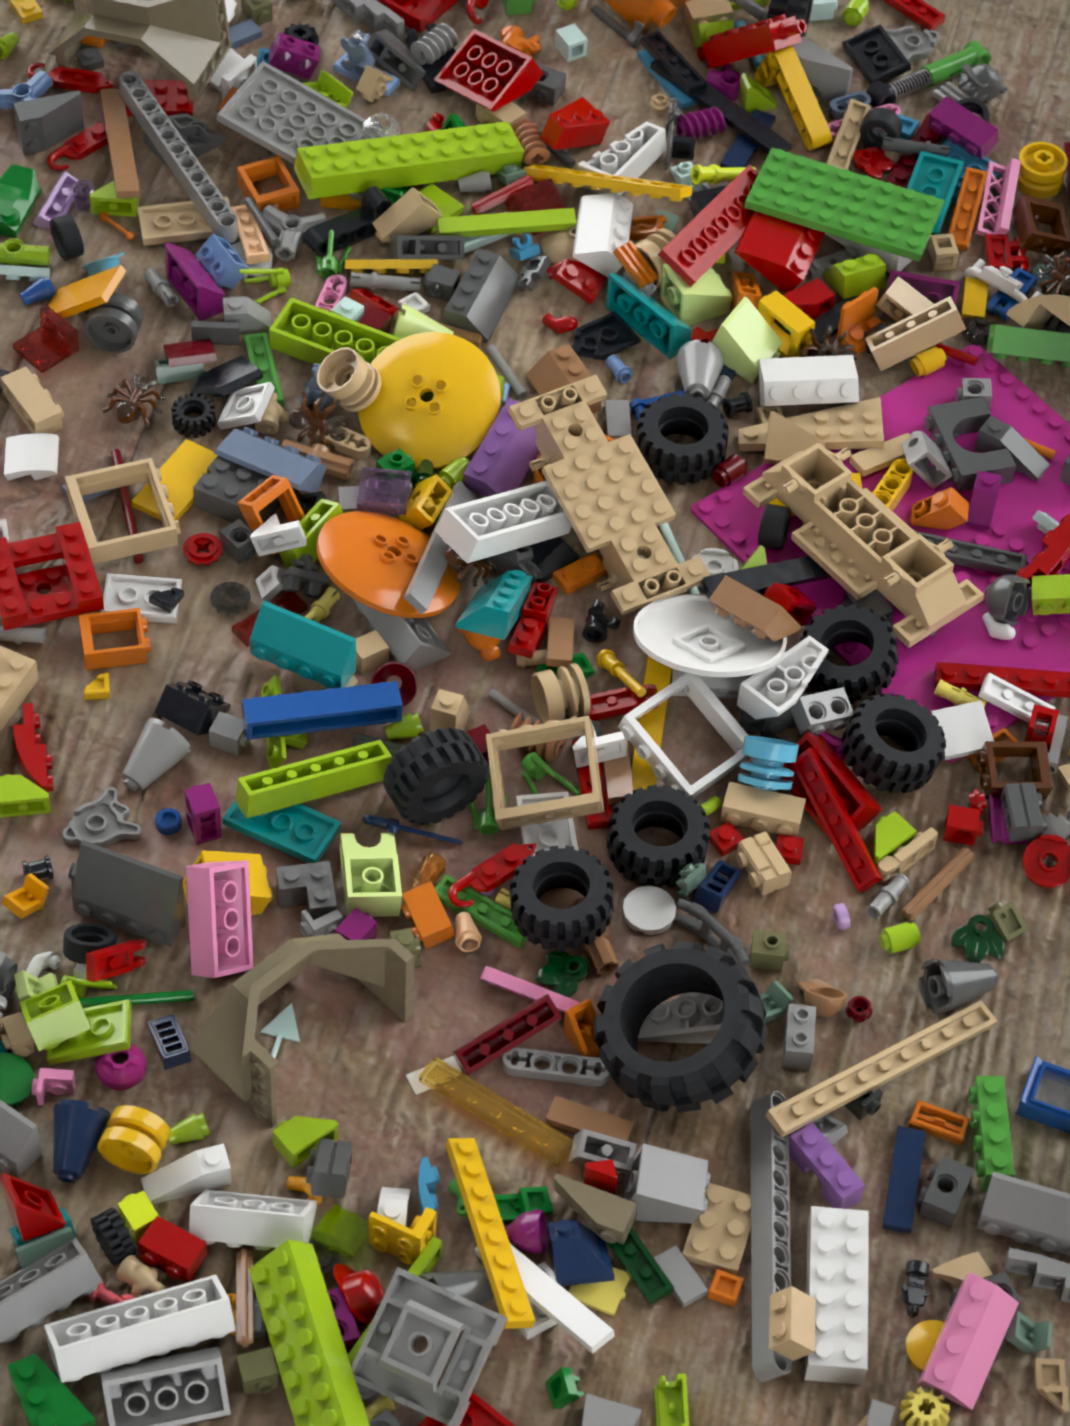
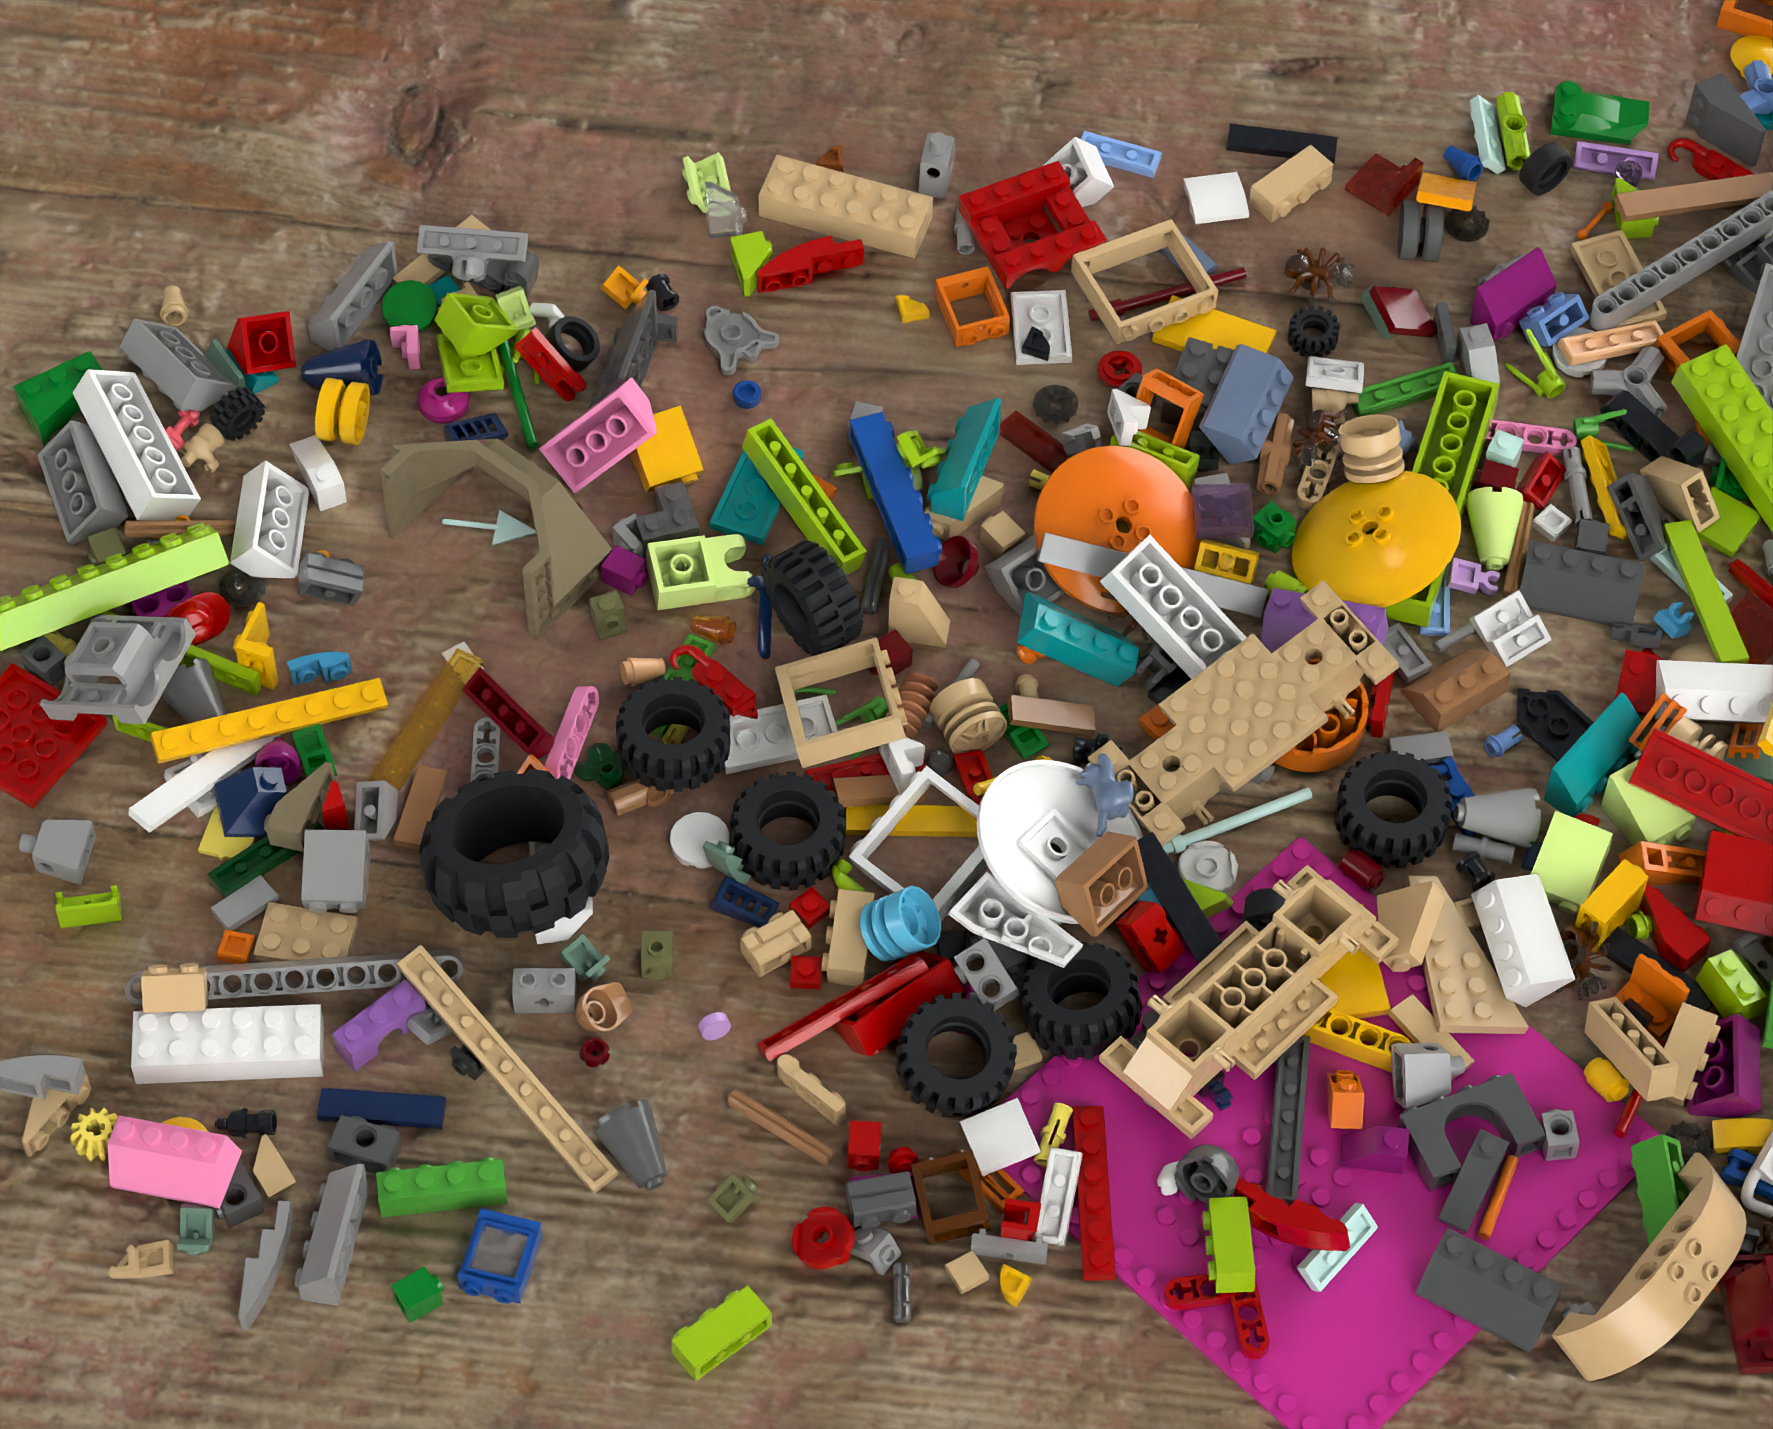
camera: 85 degrees right, 5 degrees up
medium azure piece [82,252,125,277] -> none
neon yellow brick [117,1191,159,1244] -> none
light grey cone [122,717,191,792] -> none
red brick [138,1216,207,1283] -> none
black slope [155,680,231,735] -> none
lime cone [169,1113,211,1145] -> none
magenta brick [184,783,222,845] -> none
black tile [190,356,263,397] -> none
dark grey bar [244,197,280,246] -> none
lime slope [272,1116,339,1169] -> none
clear neon green piece [310,1204,369,1259] -> none
white slope [377,1187,410,1226] -> none
orange brick [401,881,455,949] -> none
dark green cone [412,459,435,489] -> none
red slope [508,582,559,659] -> none
red arm [542,313,578,334] -> none
green tile [545,1367,584,1409] -> none
dark grey piece [674,898,750,967] -> none
light grey pin [866,873,909,919] -> none
lime slope [872,811,917,869] -> none
lime brick [878,922,921,955] -> none
orange tile [908,1100,971,1146] -> none
dark green plate [951,915,1005,963] -> none
none -> lime bracket [896,430,946,469]
none -> sand blue animal [1076,753,1134,837]
none -> white slope [1469,590,1552,667]

